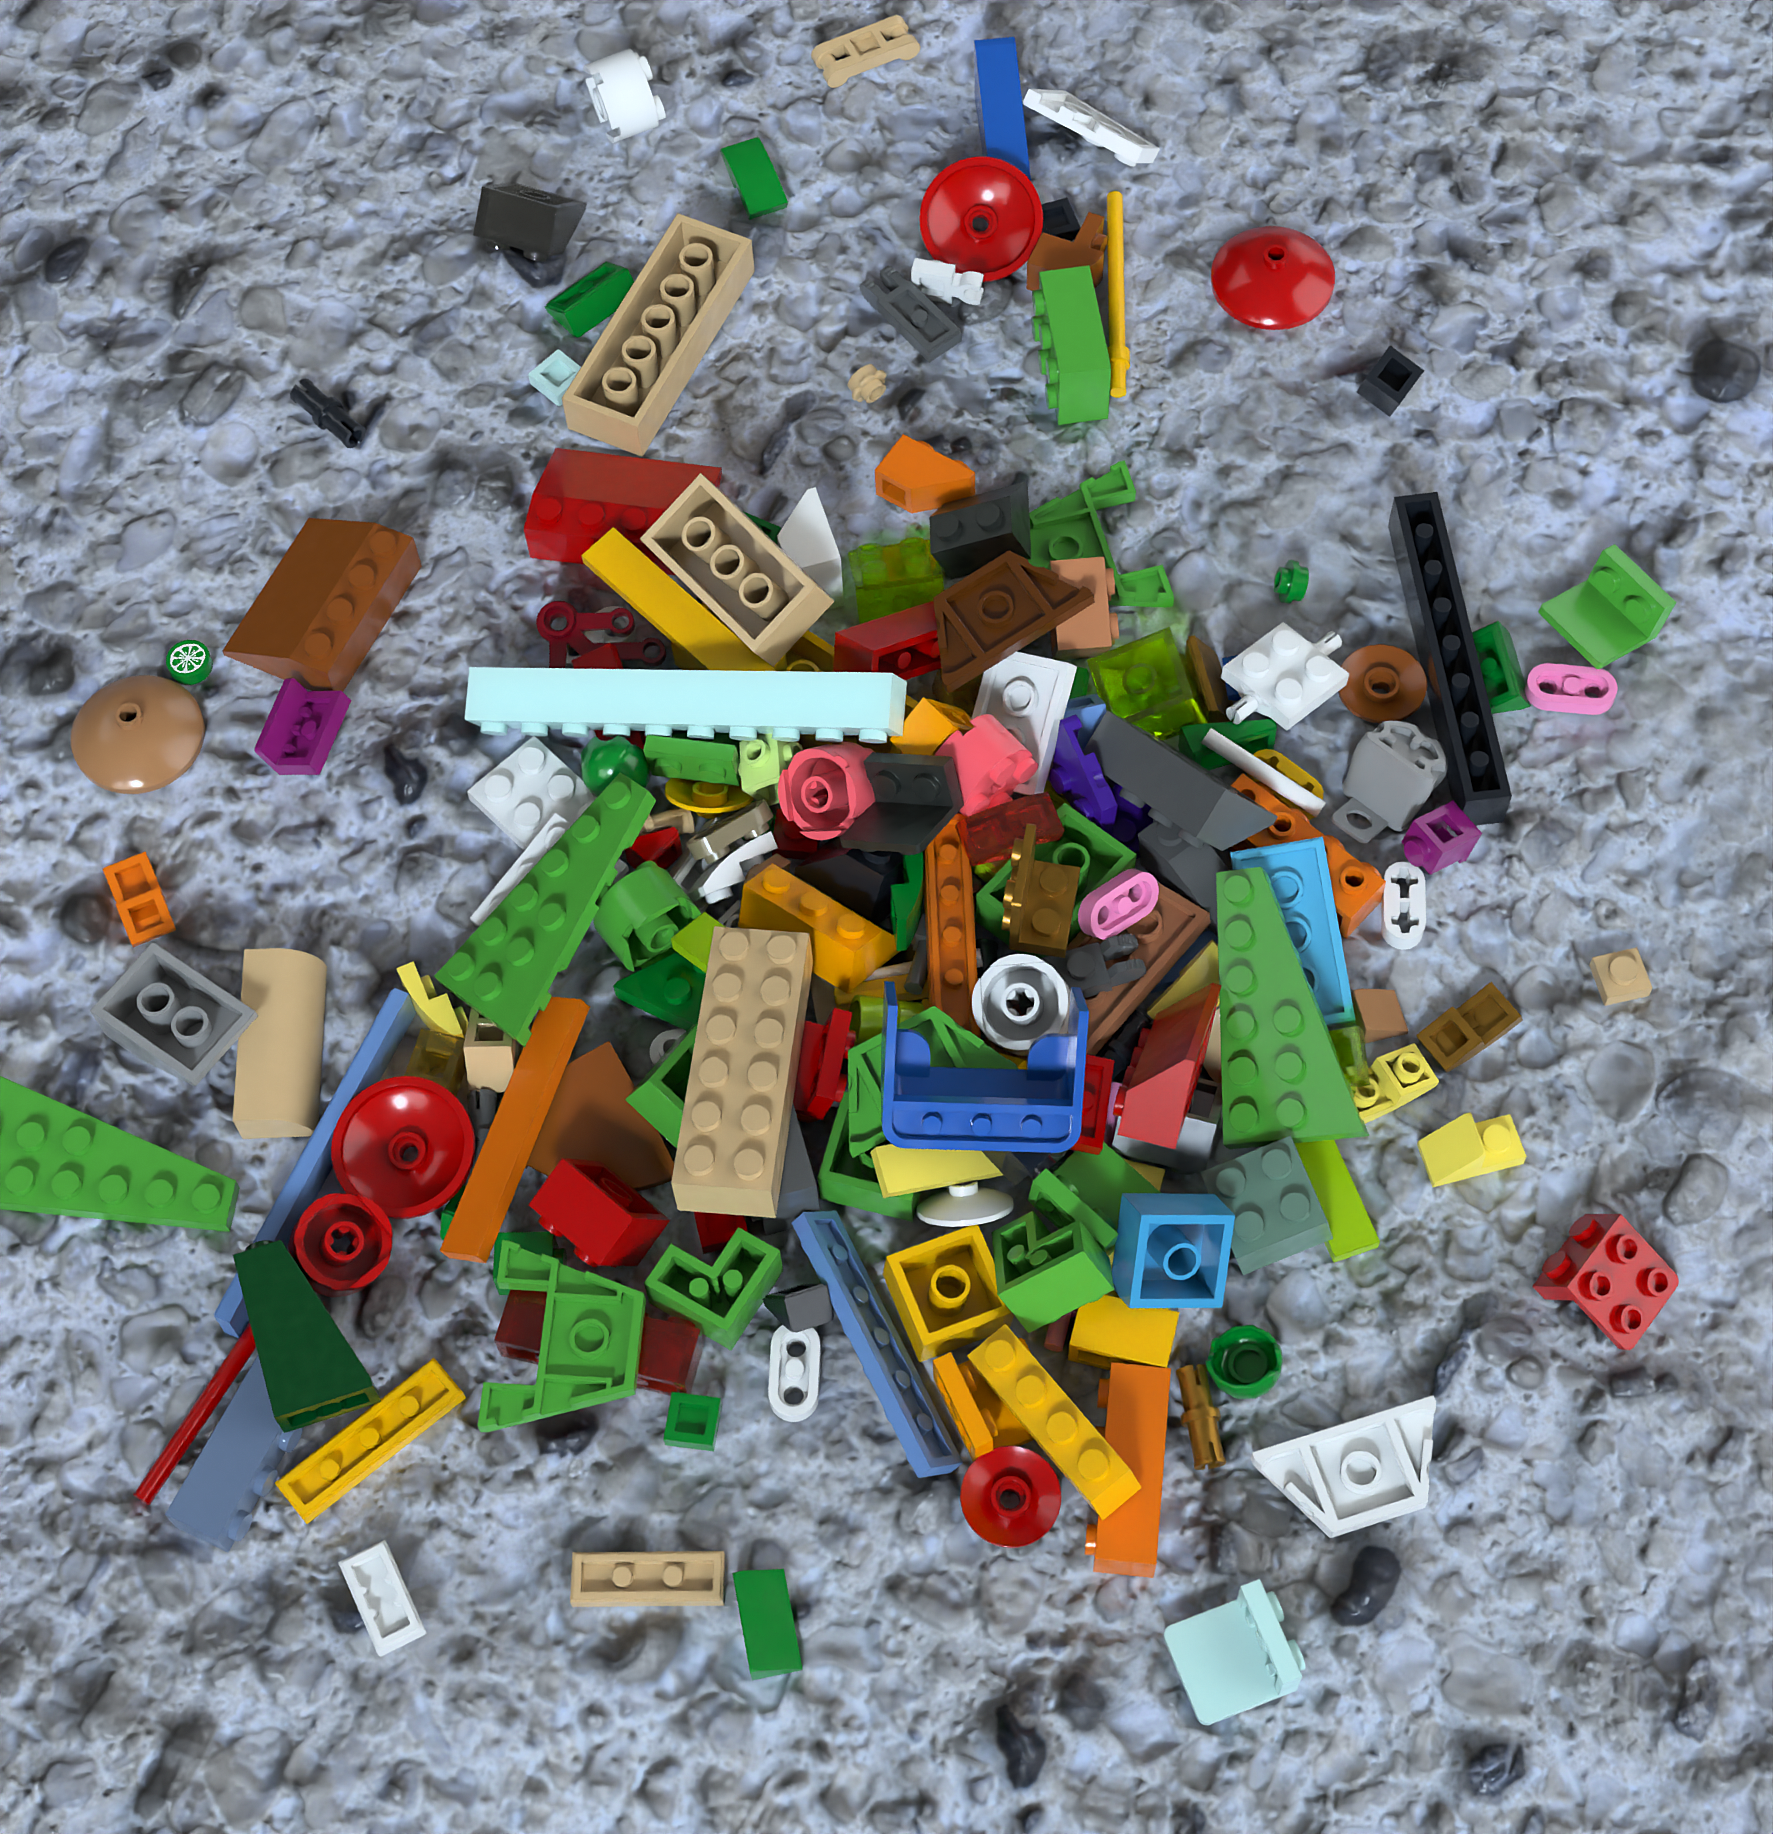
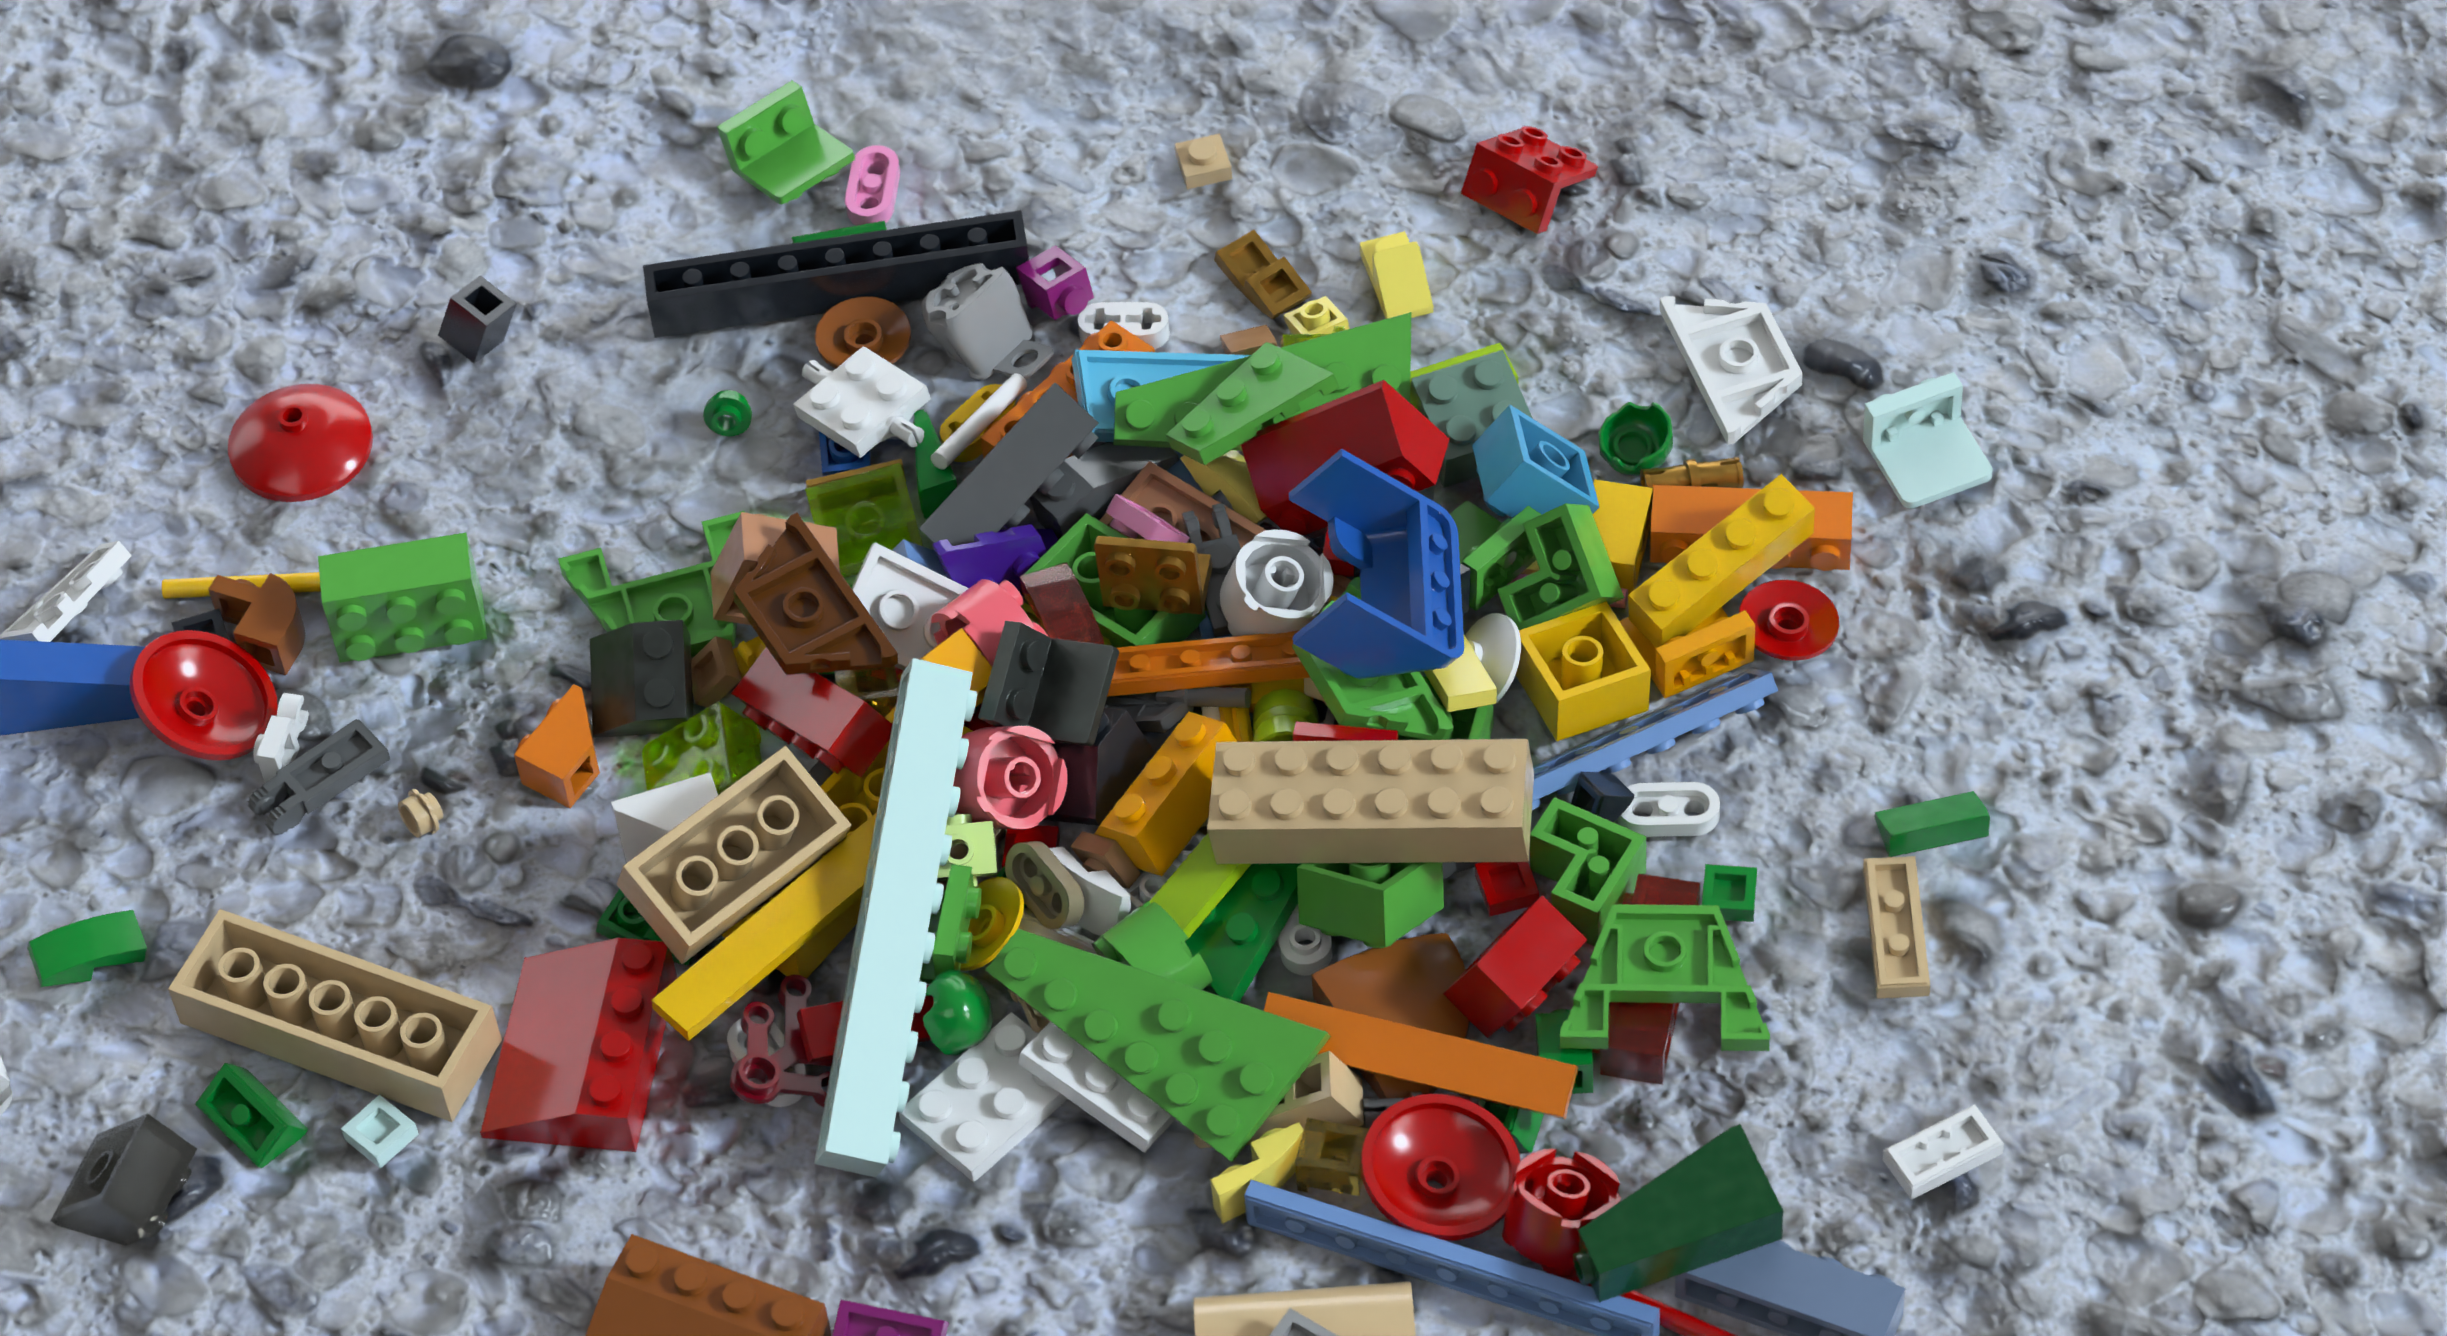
camera: 90 degrees left, 10 degrees down
yellow tile [275,1357,466,1524] -> none
green slope [891,852,923,951] -> none
none -> bright green wing [1166,342,1339,465]

